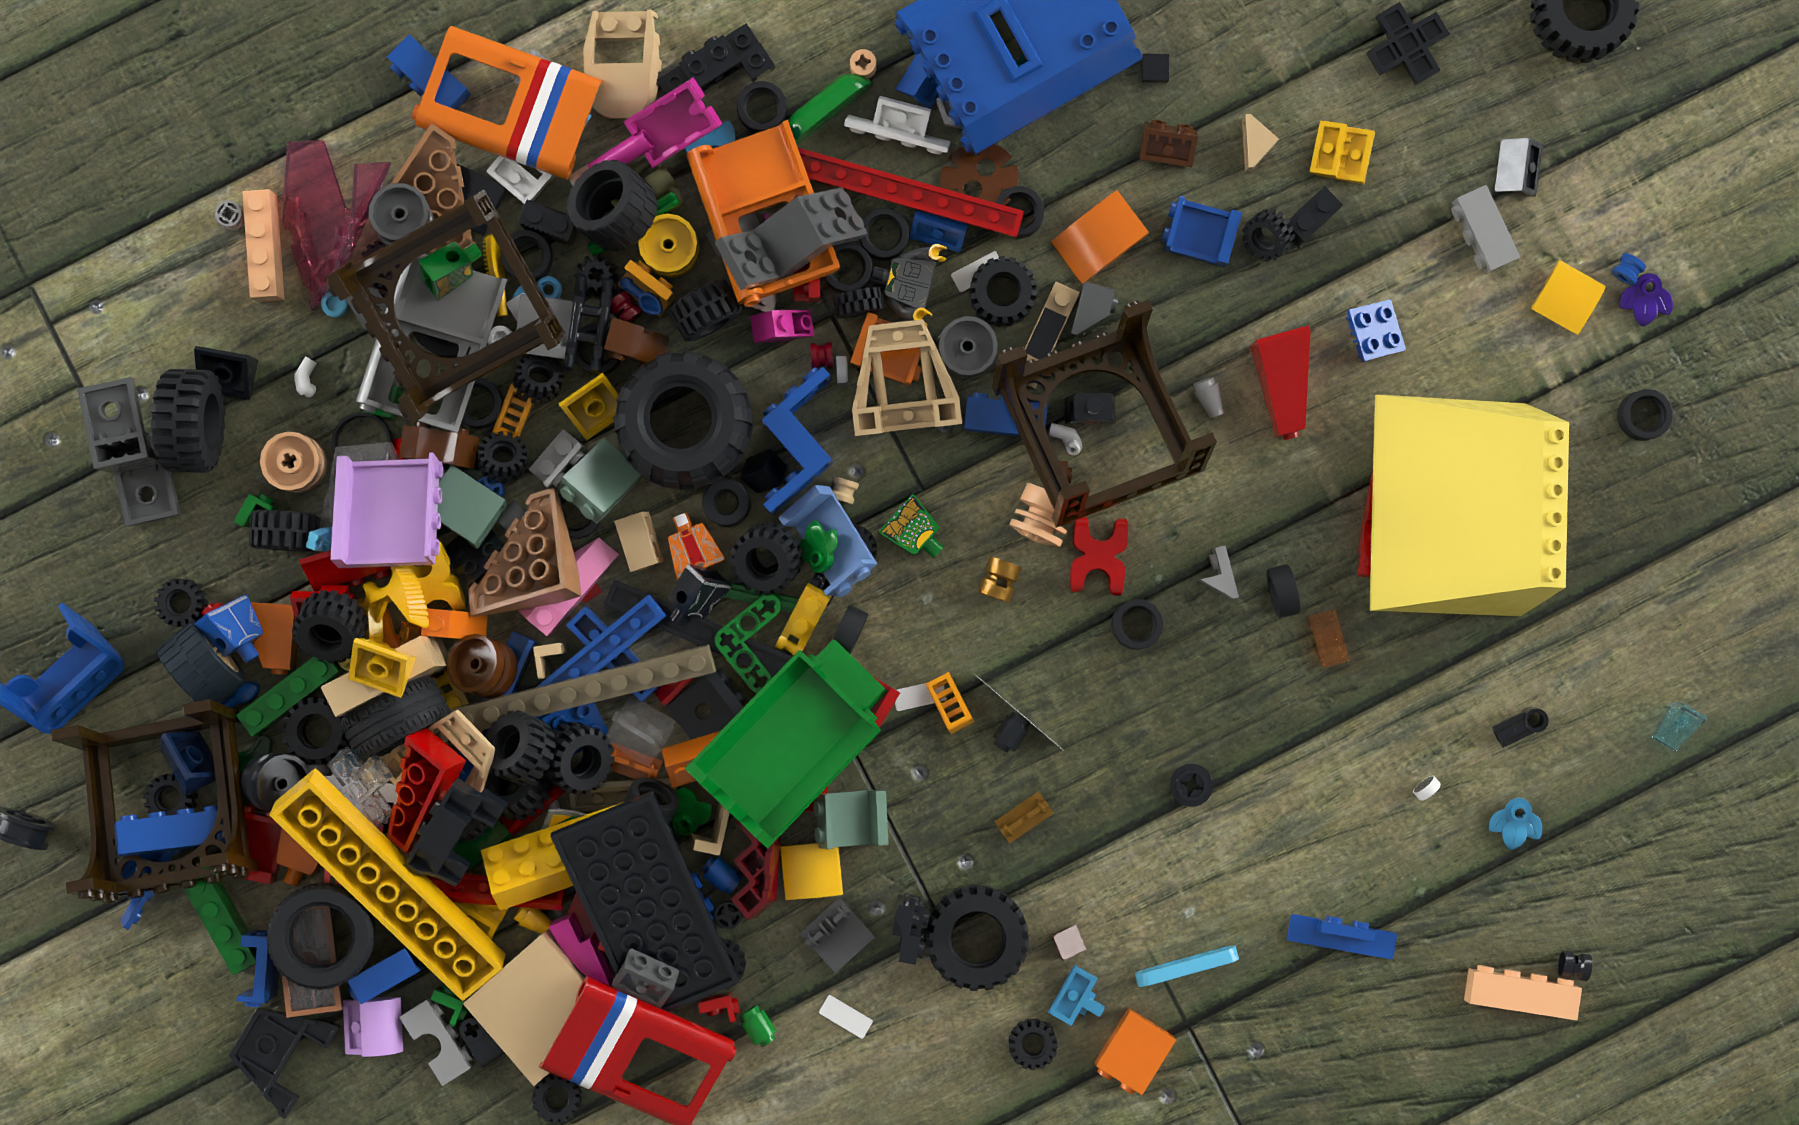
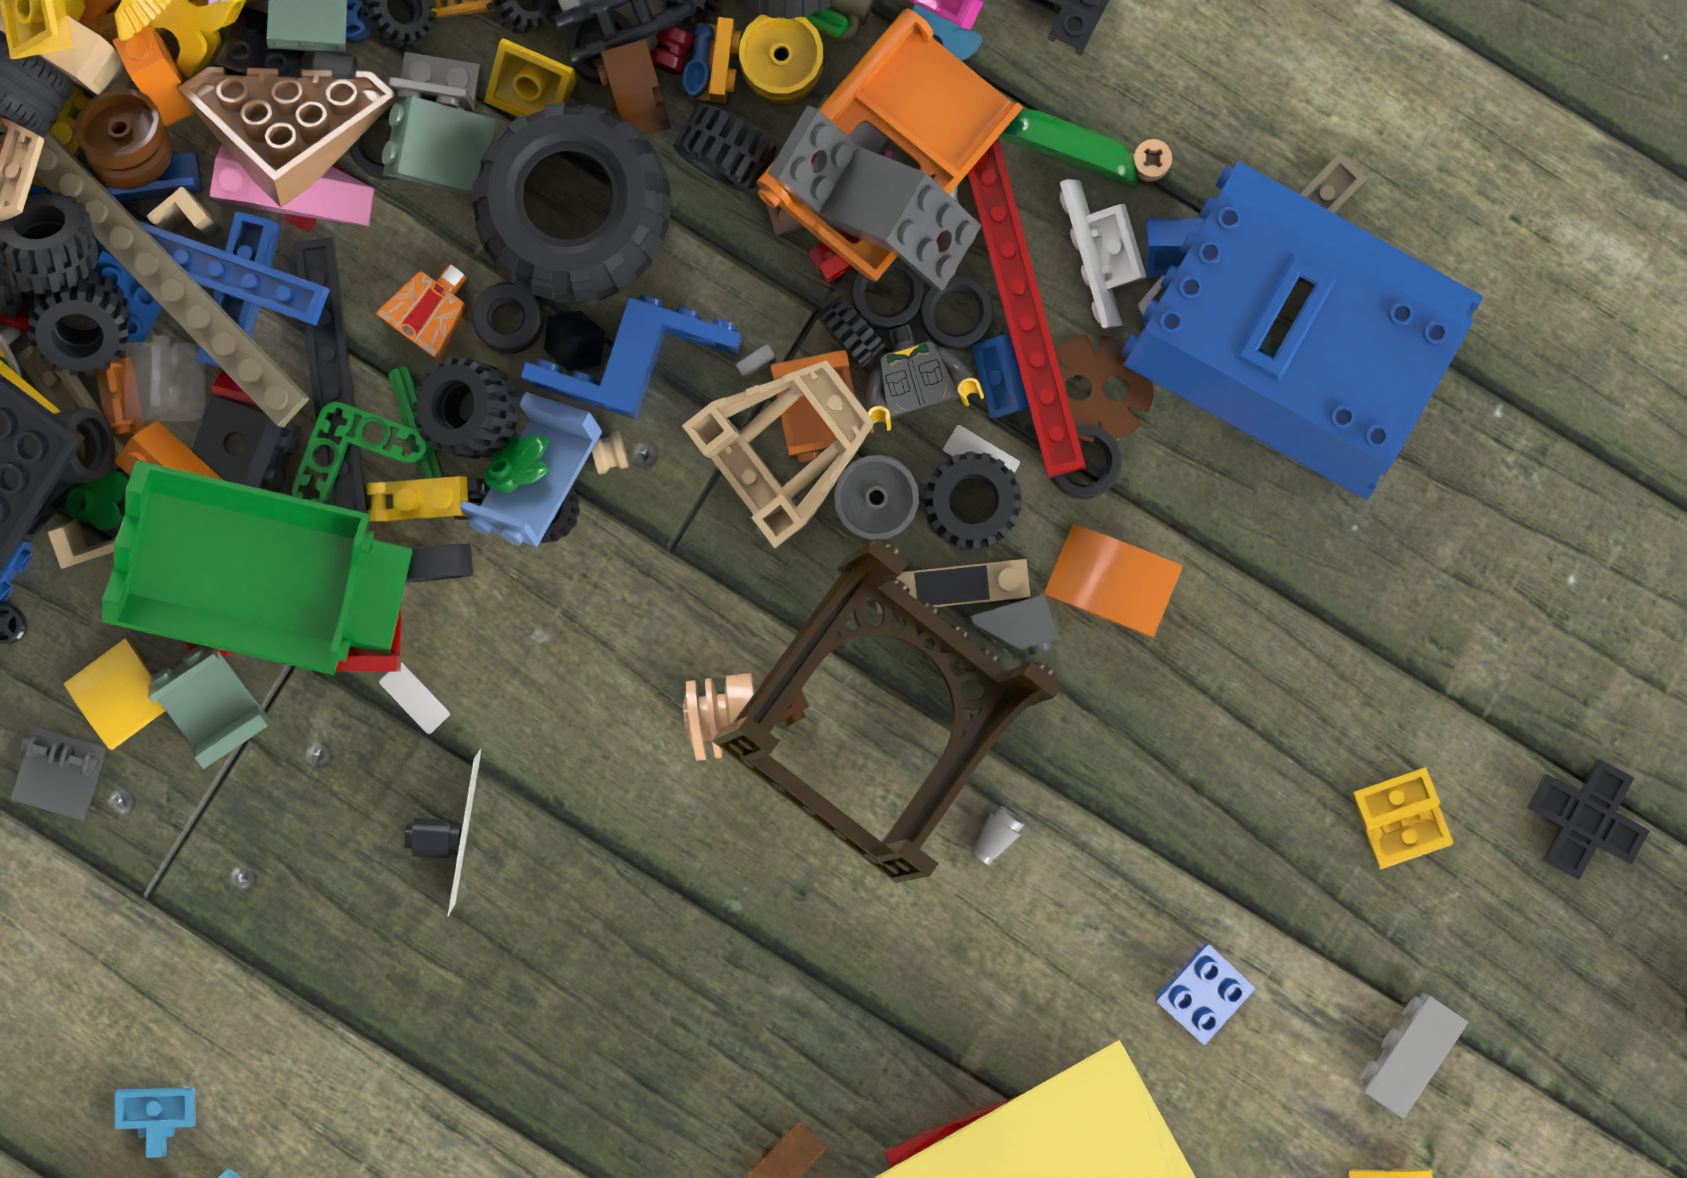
camera: 60 degrees right, 0 degrees up
tan hinge [614,512,665,572] -> none
black torso [669,564,732,627] -> none
blue brick [702,856,742,894] -> none
dark red brick [731,821,781,920] -> none
black tyre [736,81,788,133] -> none
dark pink slope [750,310,814,343] -> none
dark red wheel [810,342,833,369] -> none
torso [878,494,944,558] -> none
black bracket [892,893,930,965] -> none
light orange slope [925,672,975,734] -> none
black tyre [925,884,1029,991] -> none
blue brick [964,393,1048,437] -> none
pearl gold wheel [977,556,1022,603] -> none
pearl gold hinge [994,791,1054,844] -> none
black tyre [1008,1019,1058,1070] -> none
white arm [1048,423,1082,455] -> none
slope [1051,924,1086,961] -> none
black torso [1064,393,1116,425] -> none
red piece [1070,517,1128,596] -> none
black tyre [1111,599,1164,650] -> none
reddish brown bracket [1139,120,1198,167] -> none
black tile [1142,54,1169,83] -> none
blue panel [1161,196,1242,268] -> none
black gear [1170,764,1213,807] -> none
light grey slope [1198,546,1239,599] -> none
tan slope [1242,114,1279,172] -> none
black tyre [1242,209,1295,262] -> none
red slope [1250,325,1311,441] -> none
black tyre [1266,564,1301,618] -> none
black brick [1287,186,1343,247] -> none
panel [1495,138,1543,197] -> none

